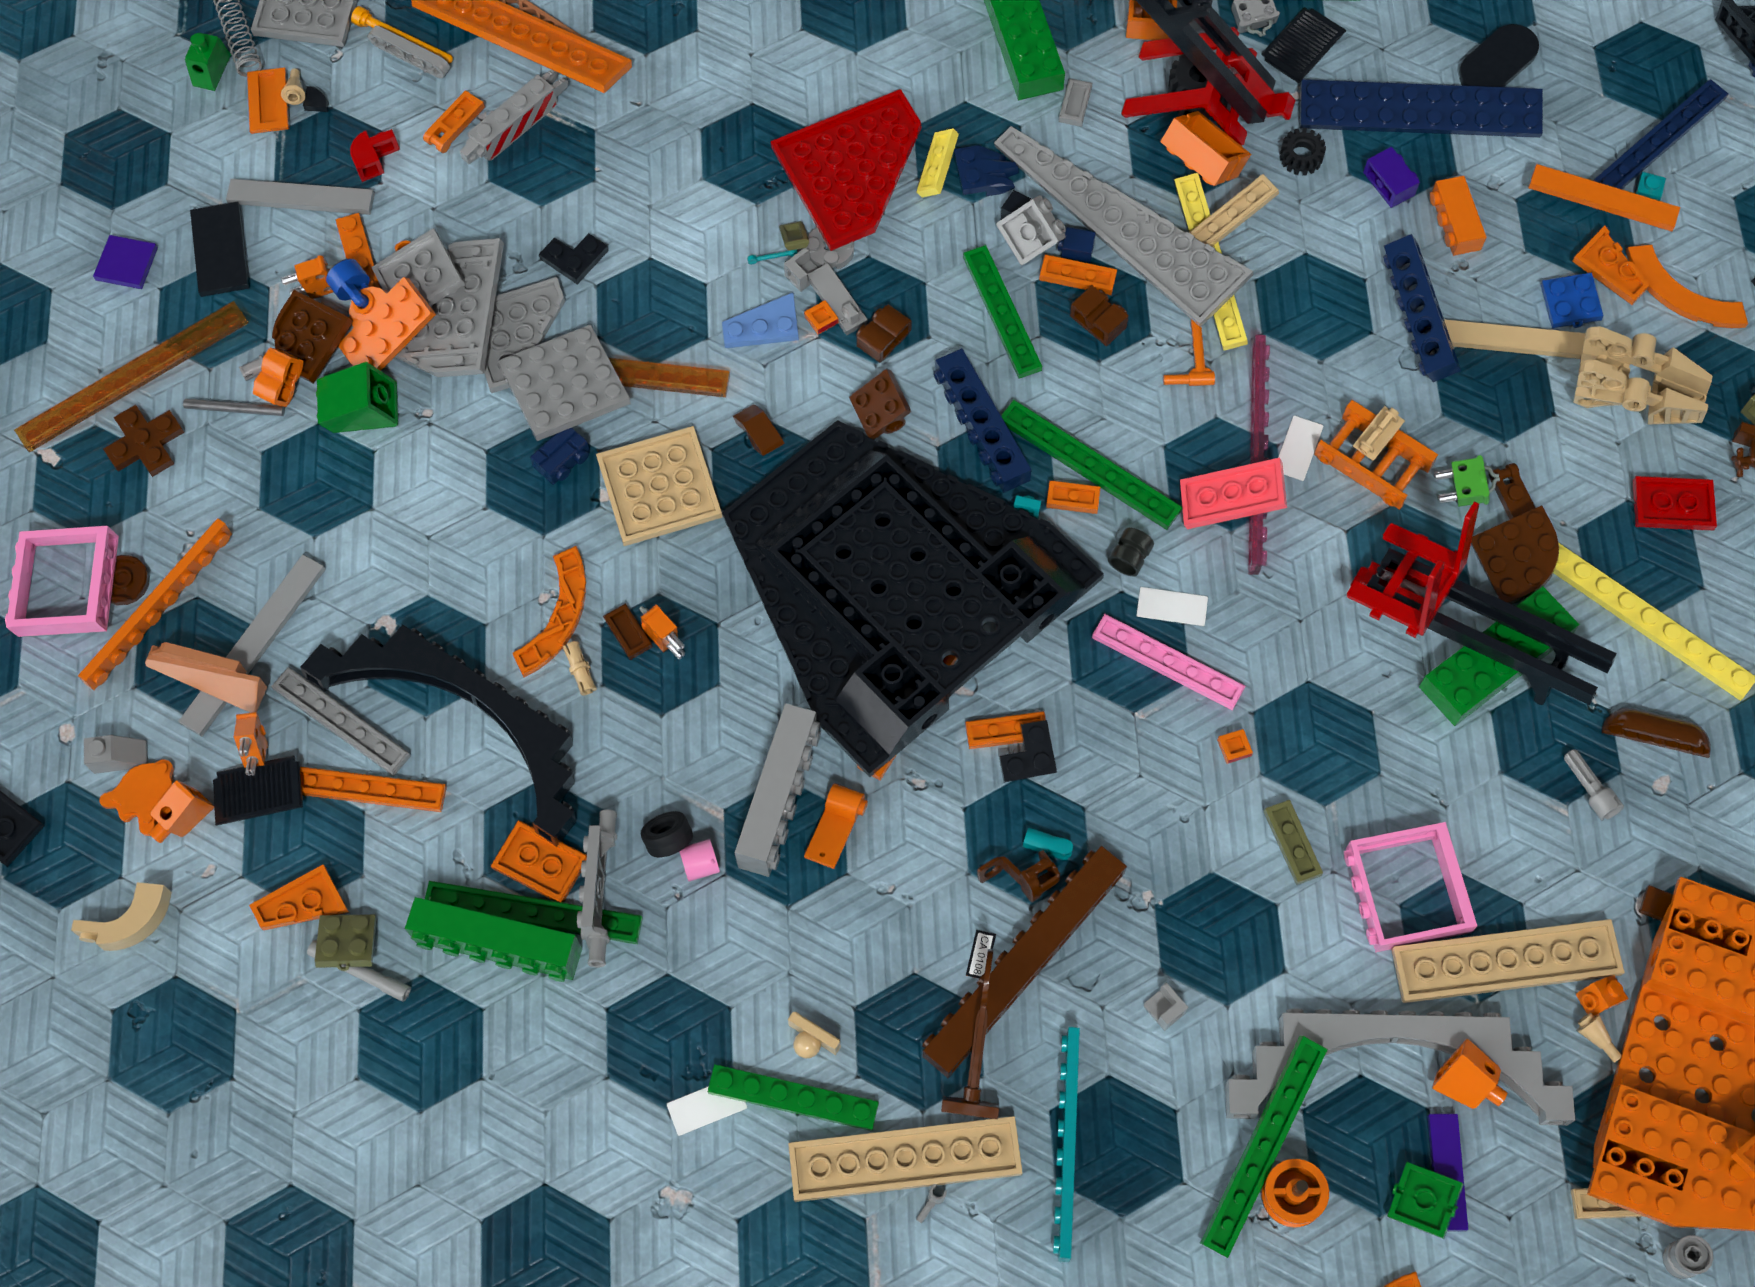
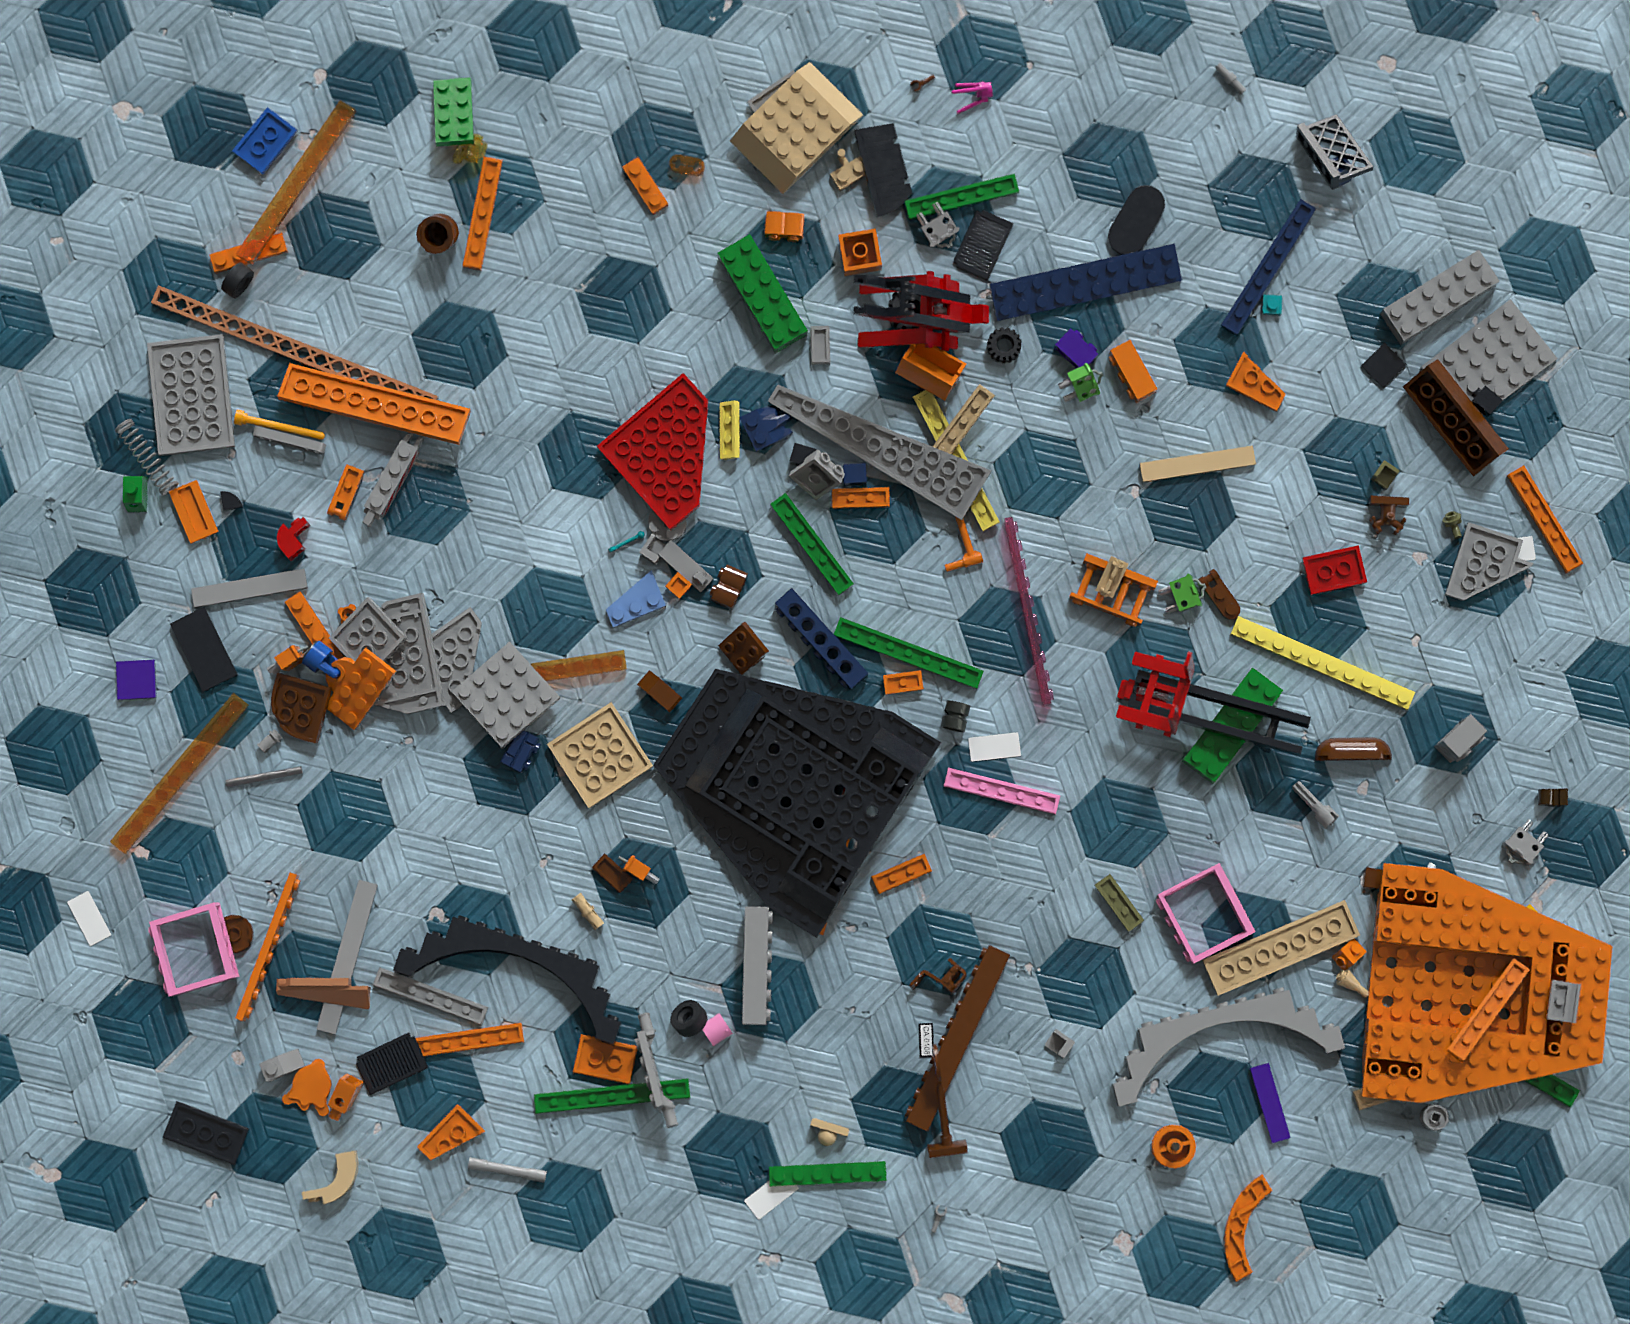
camera: 15 degrees left, 15 degrees up
reddish brown plate [103,404,185,477] -> none
orange piece [233,712,268,776] -> none
orange brick [253,347,303,407] -> none
tan cone [281,68,305,105] -> none
olive plate [314,914,377,971] -> none
green slope [316,362,398,433] -> none
green brick [405,897,582,982] -> none
orange tile [512,546,586,678] -> none
black plate [539,233,609,285] -> none
olive tile [779,221,809,251] -> none
tan plate [788,1116,1023,1202] -> none
orange door [804,783,868,869] -> none
black plate [999,720,1057,783] -> none
teal plate [1014,495,1041,519] -> none
teal bar [1023,828,1073,860] -> none
teal plate [1053,1027,1080,1262] -> none
reddish brown brick [1070,285,1129,347] -> none
coral plate [1180,458,1287,529] -> none
green plate [1200,1036,1328,1258] -> none
orange plate [1217,729,1253,764] -> none
white sticker [1278,416,1324,481] -> none
dark blue brick [1383,234,1461,382] -> none
green plate [1387,1162,1464,1239] -> none
orange torso [1432,1039,1508,1109] -> none
reddish brown plate [1471,505,1559,604] -> none
orange tile [1528,164,1680,232] -> none
blue plate [1541,273,1604,328] -> none
tan piece [1573,326,1712,425] -> none
orange tile [1626,245,1748,328] -> none
none -> bright green piece [1058,363,1104,402]

